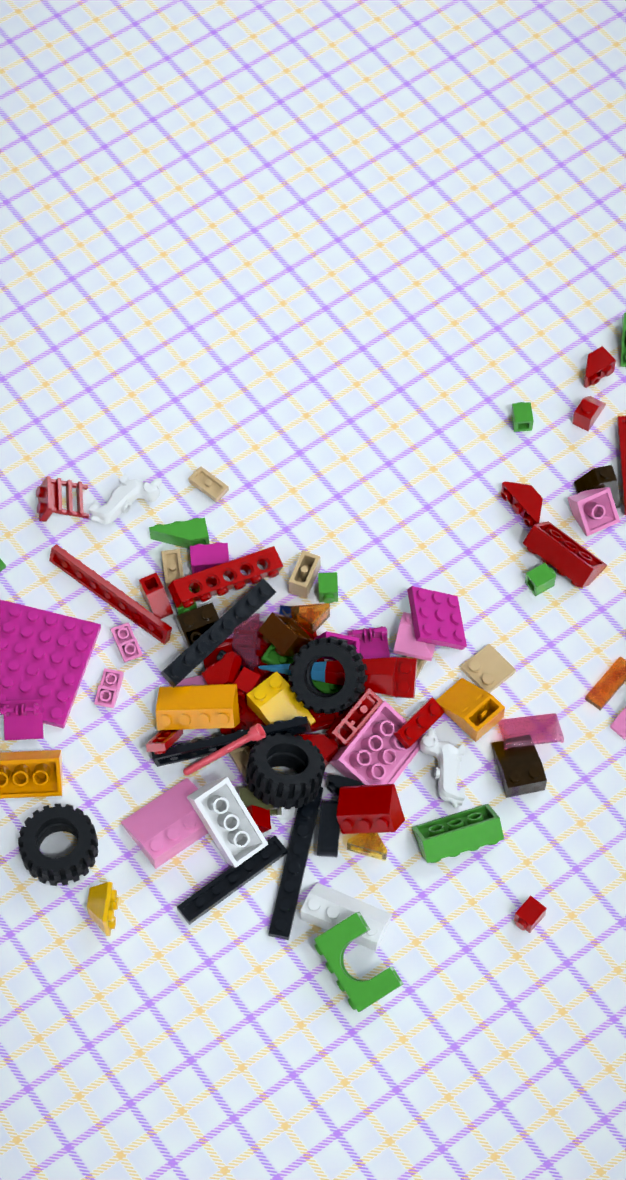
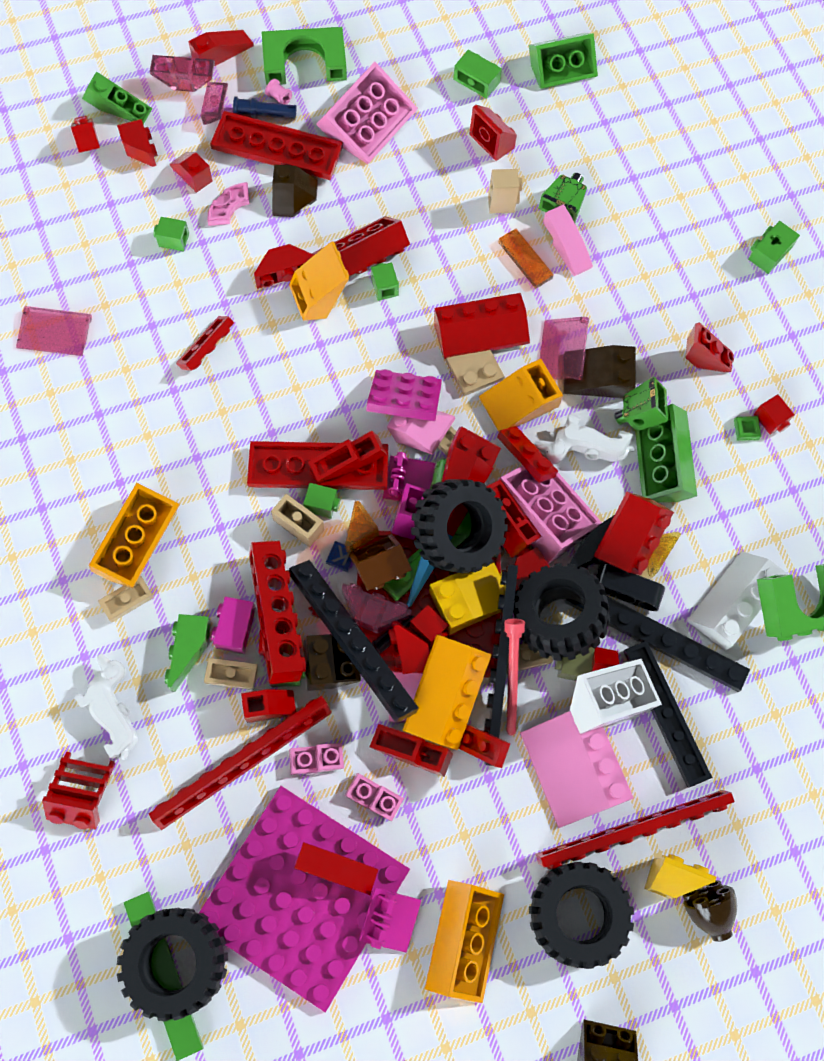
camera: 80 degrees left, 10 degrees up
bright pink slope [568,487,620,536] -> none
none -> clear pink piece [16,306,92,356]
none -> red slope [71,116,100,153]
none -> light orange slope [88,482,180,588]
none -> red plate [176,316,234,371]
none -> bright pink tile [207,182,250,226]
none -> red plate [247,441,389,490]
none -> light orange slope [289,241,349,321]
none -> red slope [294,842,379,895]
none -> red slope [308,430,387,482]
none -> red slope [369,724,453,777]
none -> red slope [434,293,530,359]
none -> red plate [535,790,735,869]
none -> bright green torso [614,377,668,431]
none -> dark brown piece [683,880,737,942]
none -> red slope [685,322,734,373]
none -> bright green tile [734,416,762,441]

